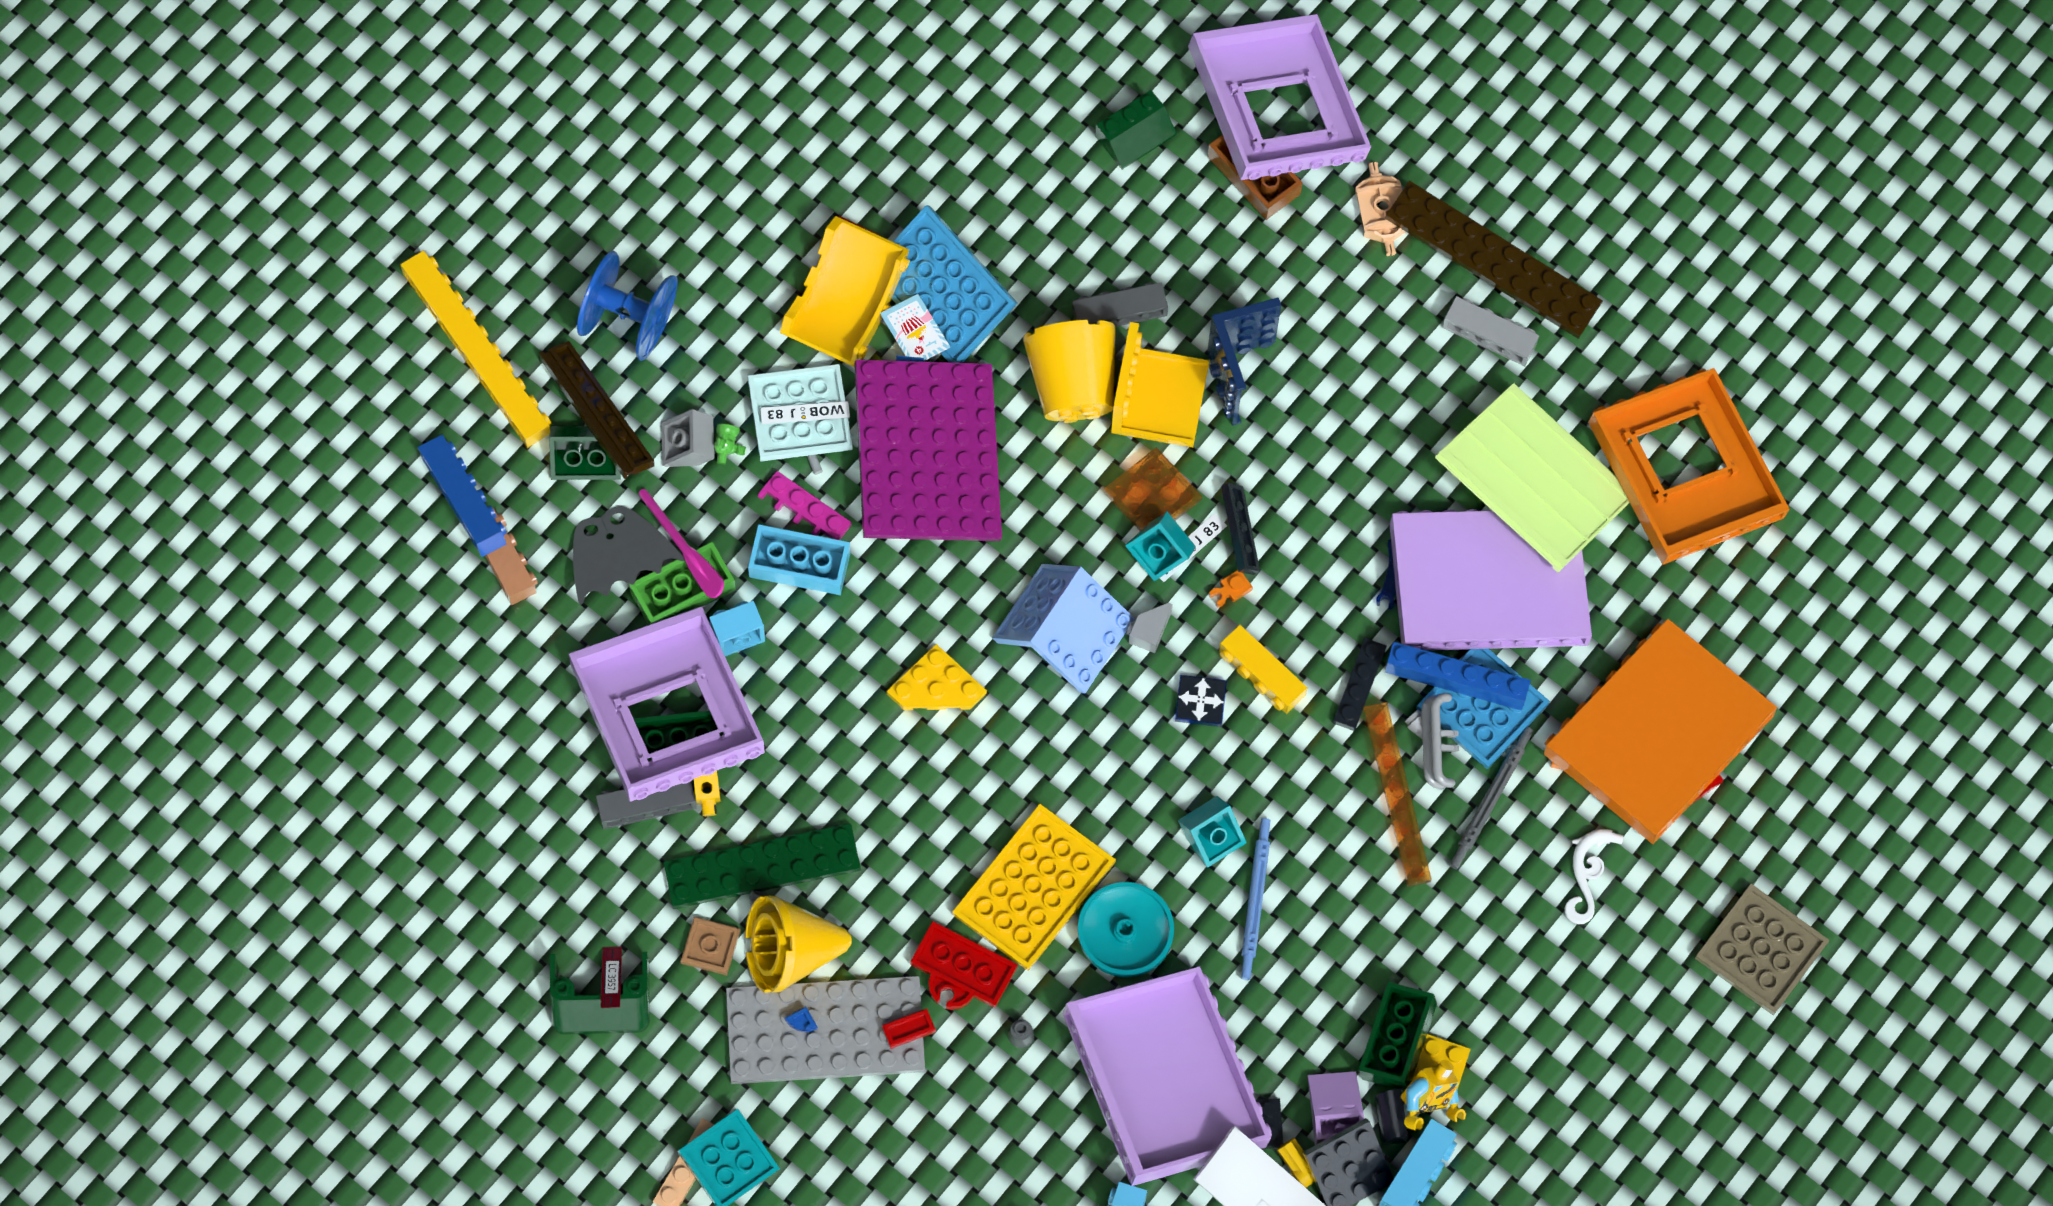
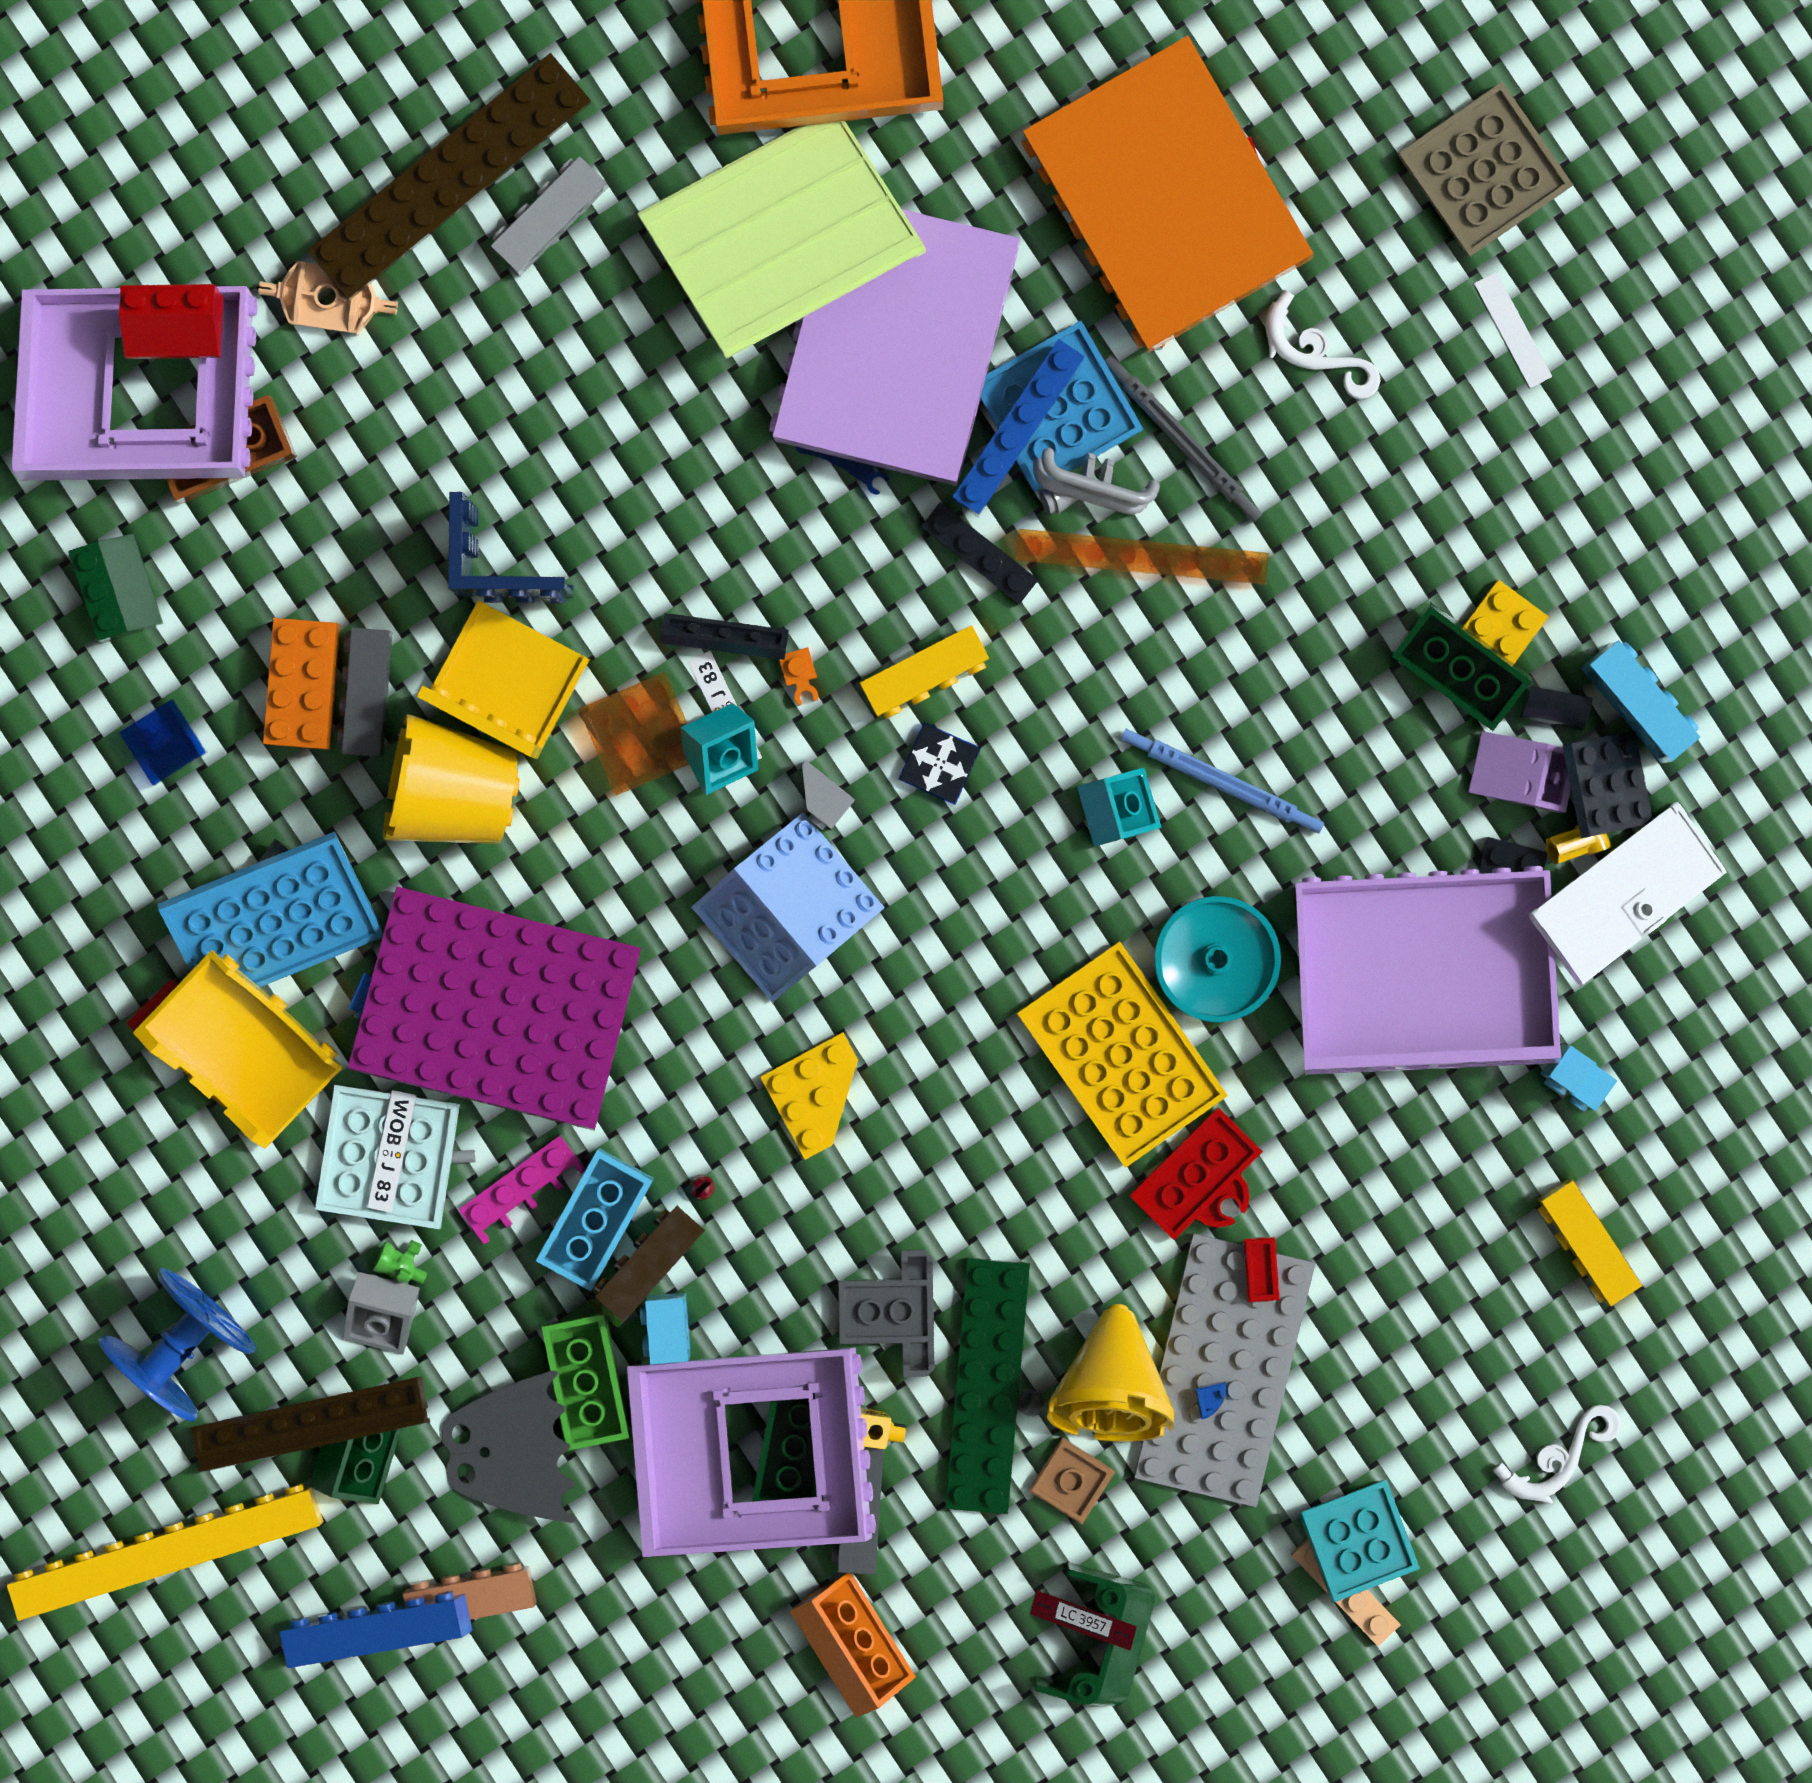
camera: 65 degrees left, 20 degrees up
dark pink piece [639,489,724,598] -> none
sticker [880,294,951,361] -> none
dark grey hat [1008,1019,1035,1048] -> none
torso [1400,1060,1466,1130] -> none
none -> red slope [119,284,224,359]
none -> clear blue plate [119,699,208,786]
none -> orange brick [263,618,341,750]
none -> dark brown brick [590,1205,705,1328]
none -> dark red hinge [690,1174,715,1200]
none -> orange slope [790,1573,916,1718]
none -> dark grey piece [839,1250,935,1377]
none -> white sticker [1474,272,1552,388]

